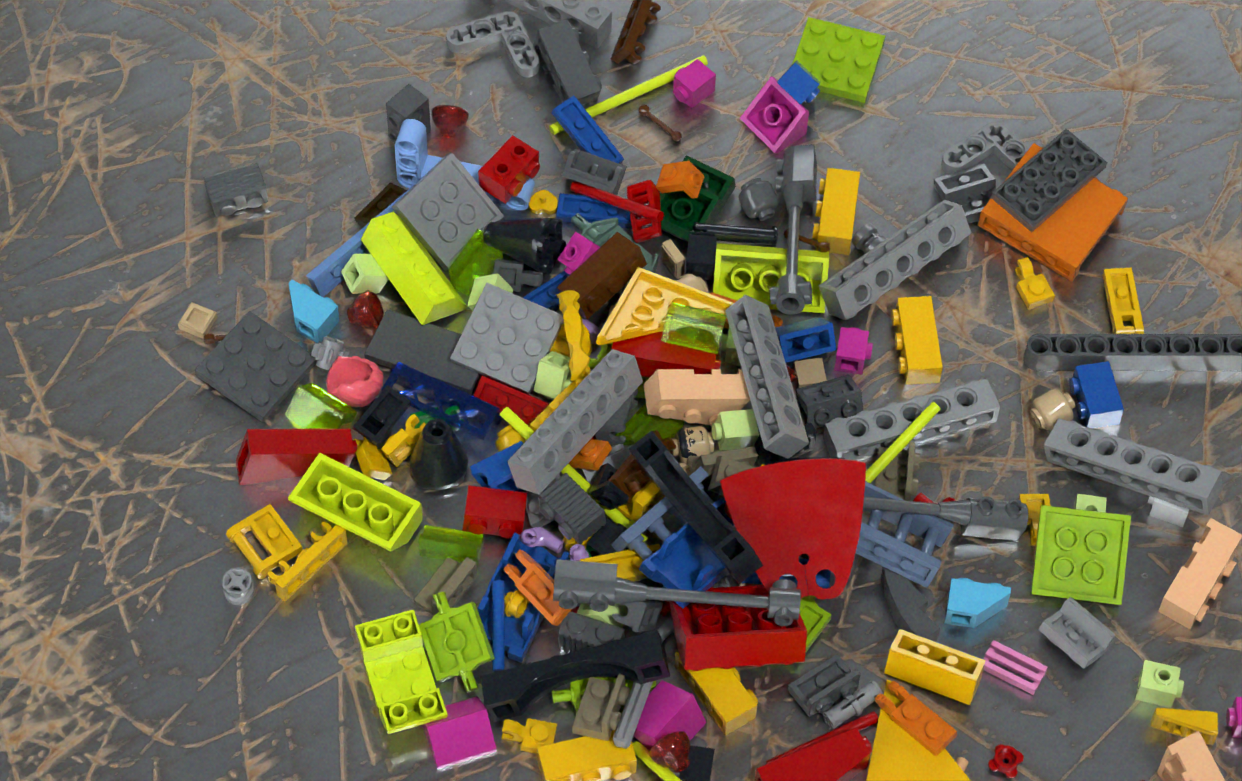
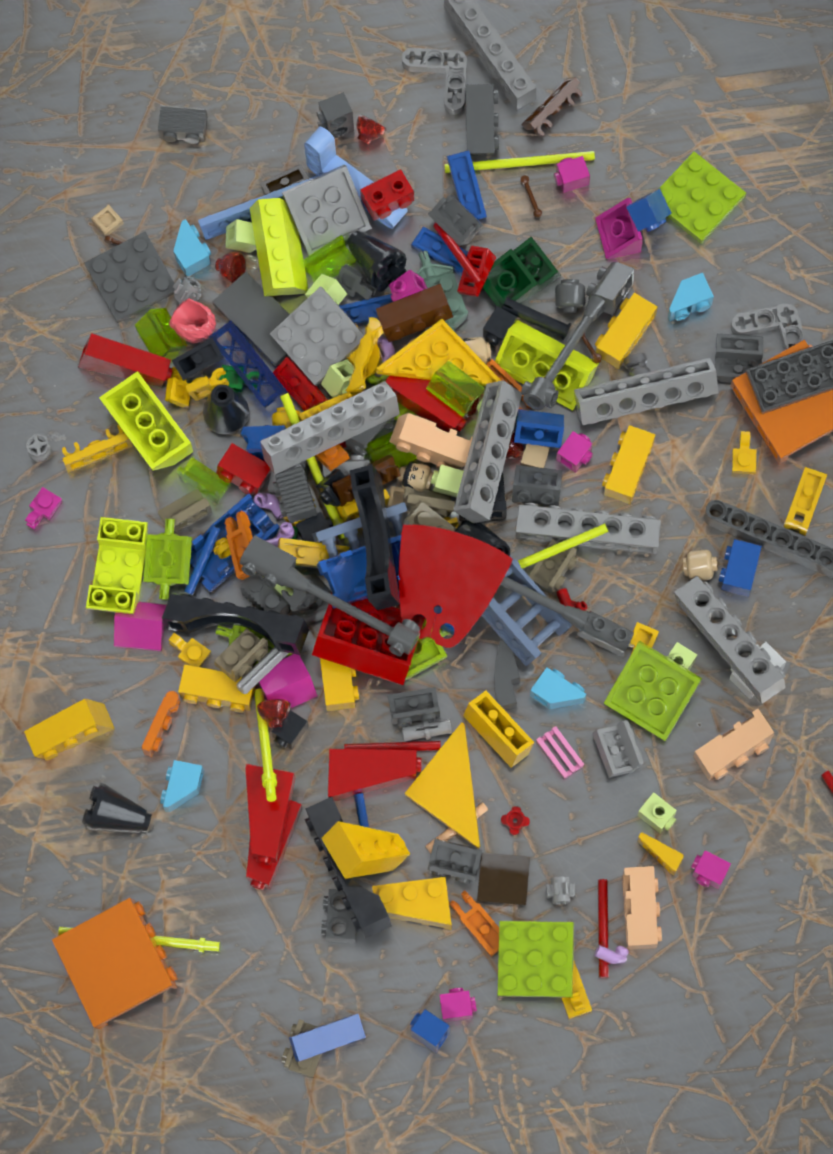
camera: 30 degrees right, 15 degrees up
yellow plate [226,504,303,579] -> none
yellow piece [529,190,558,214] -> none
orange bracket [656,161,704,199] -> none
tan tile [661,239,685,278] -> none
orange hinge [875,681,957,756] -> none
none -> dark pink plate [25,487,63,530]
none -> medium azure slope [668,272,714,321]

